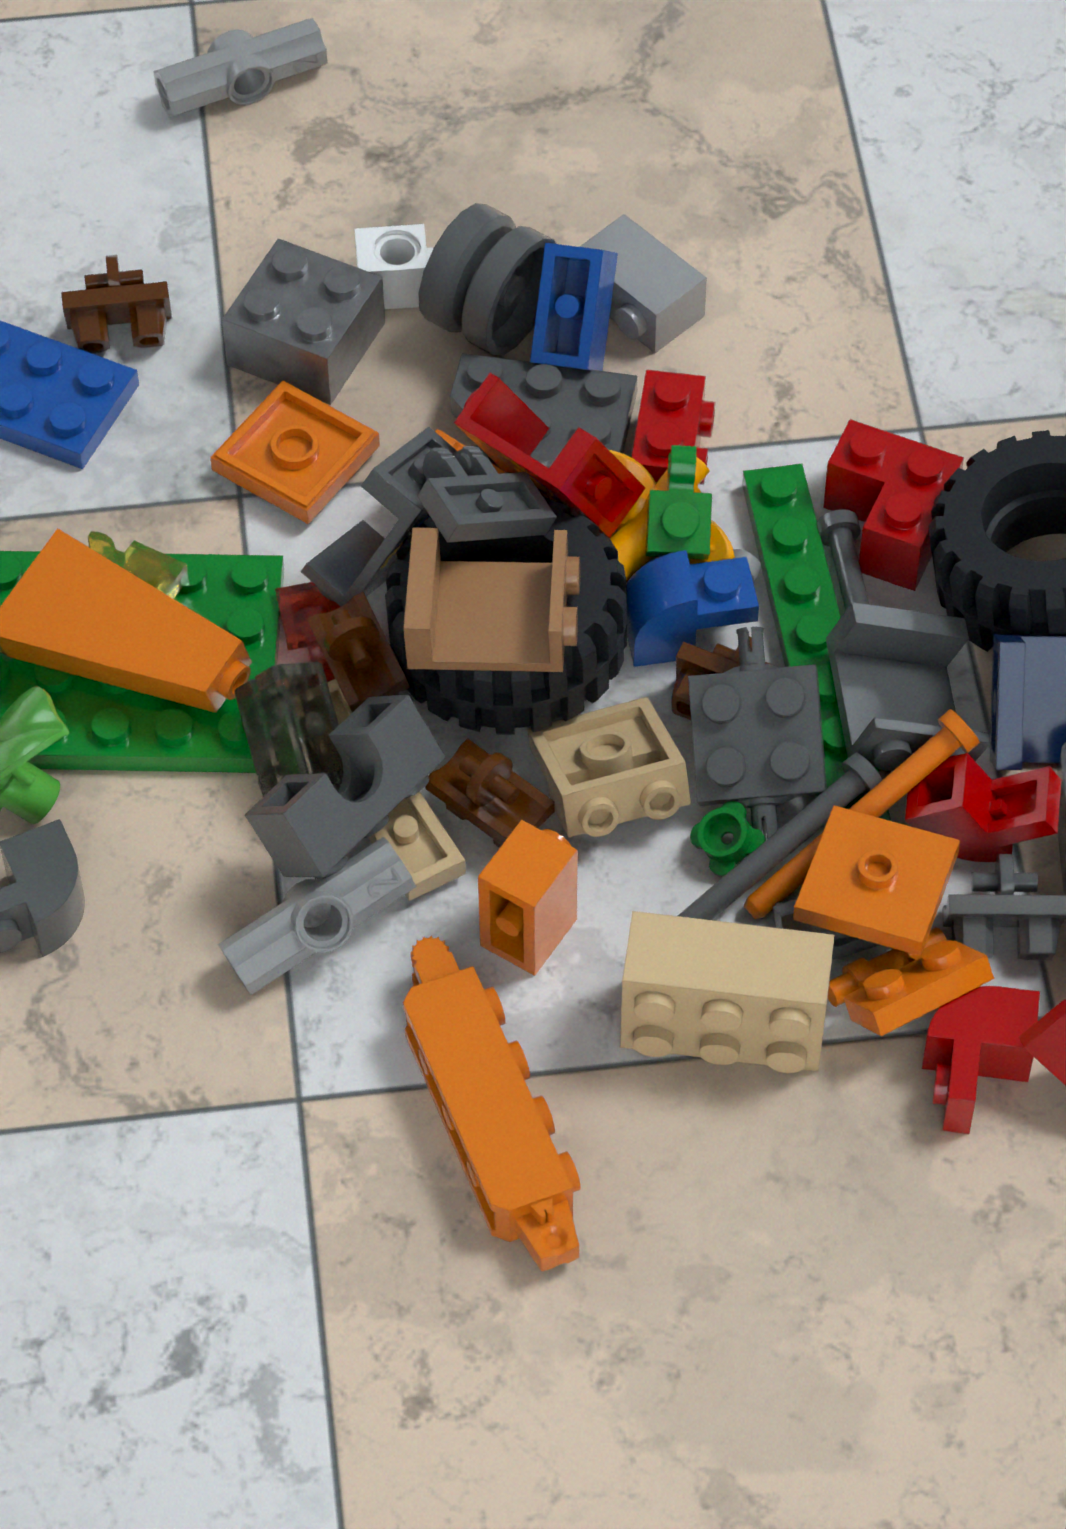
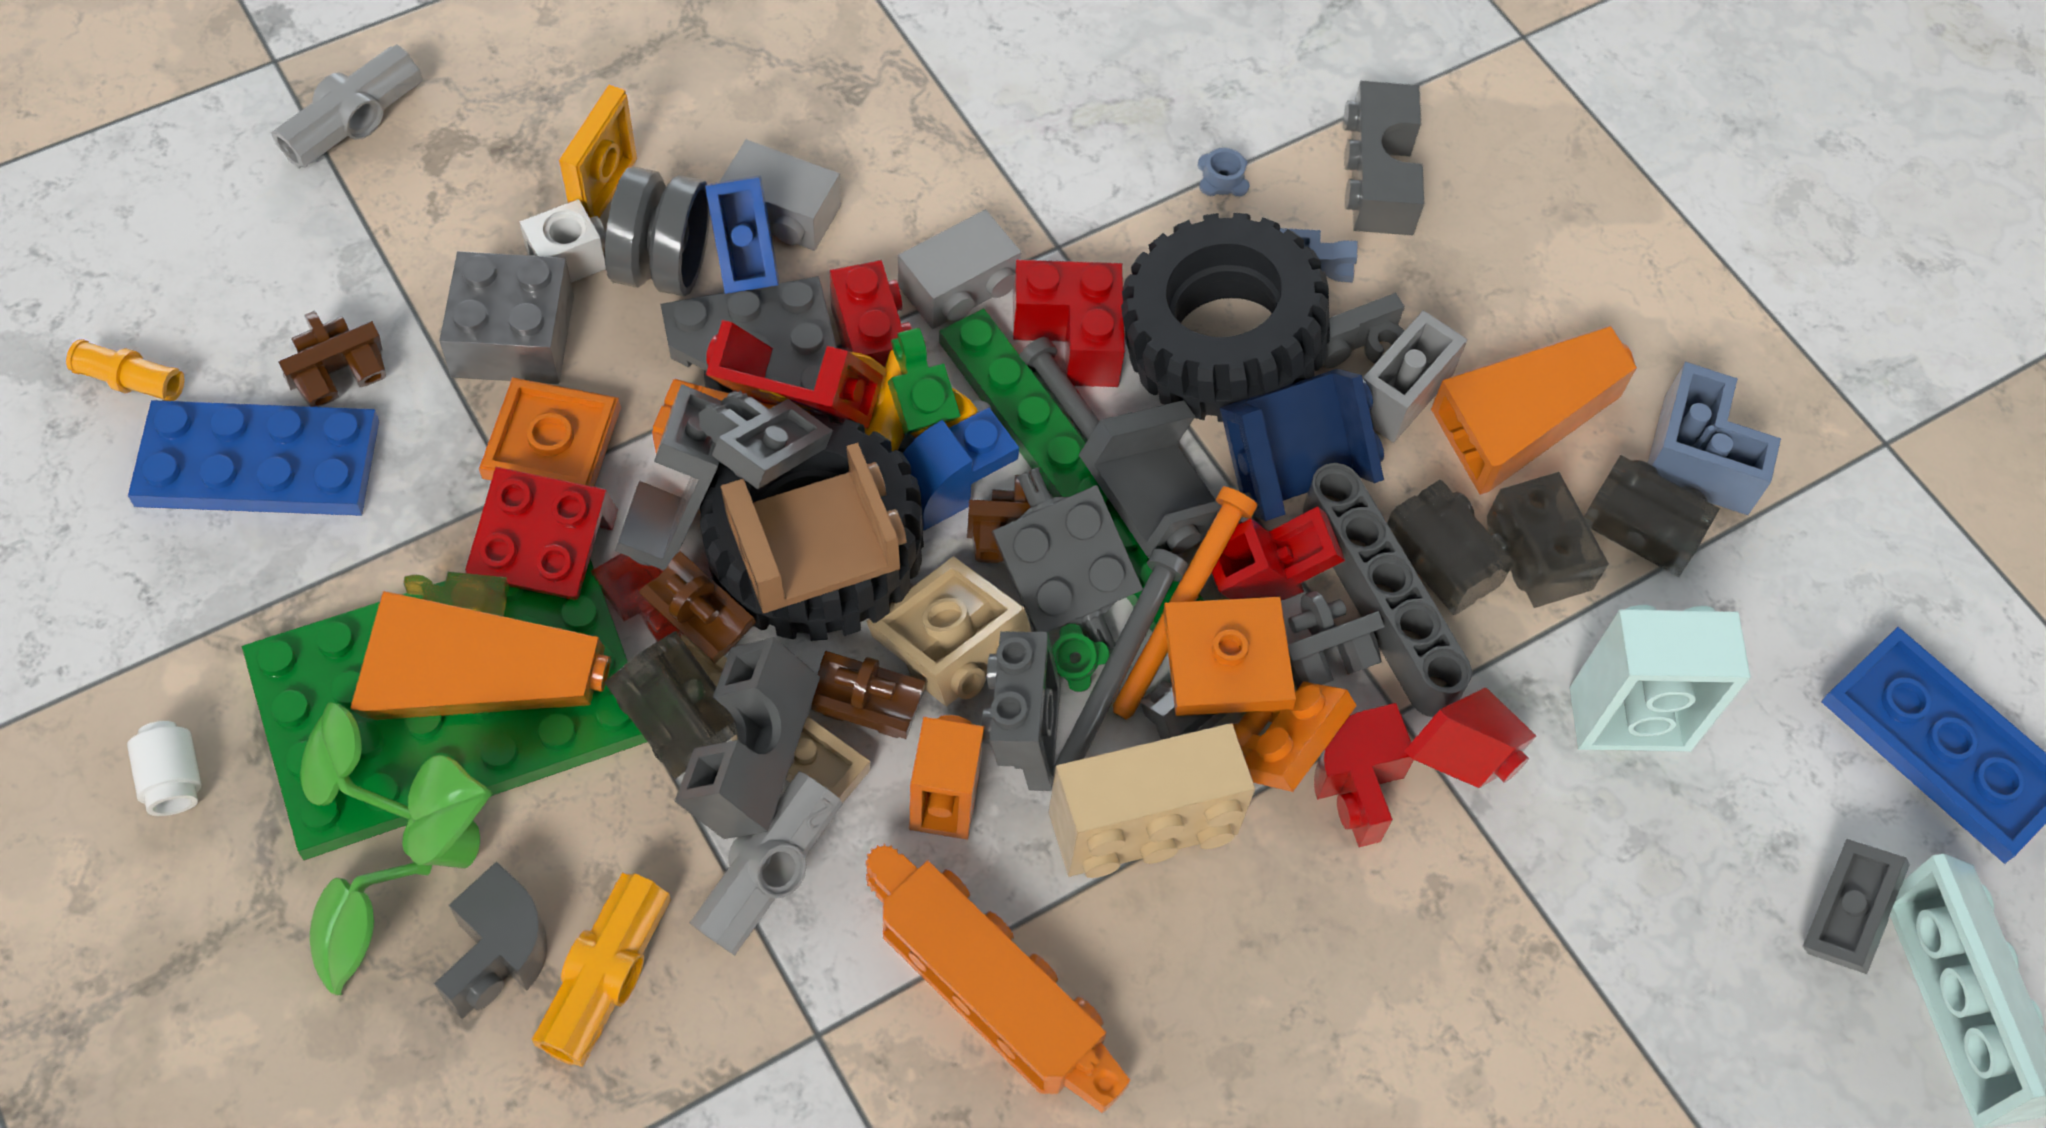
camera: 30 degrees left, 5 degrees up
none -> red bracket [465,467,618,600]
none -> light orange piece [532,873,671,1067]
none -> light orange plate [559,84,637,218]
none -> light grey brick [898,209,1022,329]
none -> dark grey plate [982,631,1061,791]

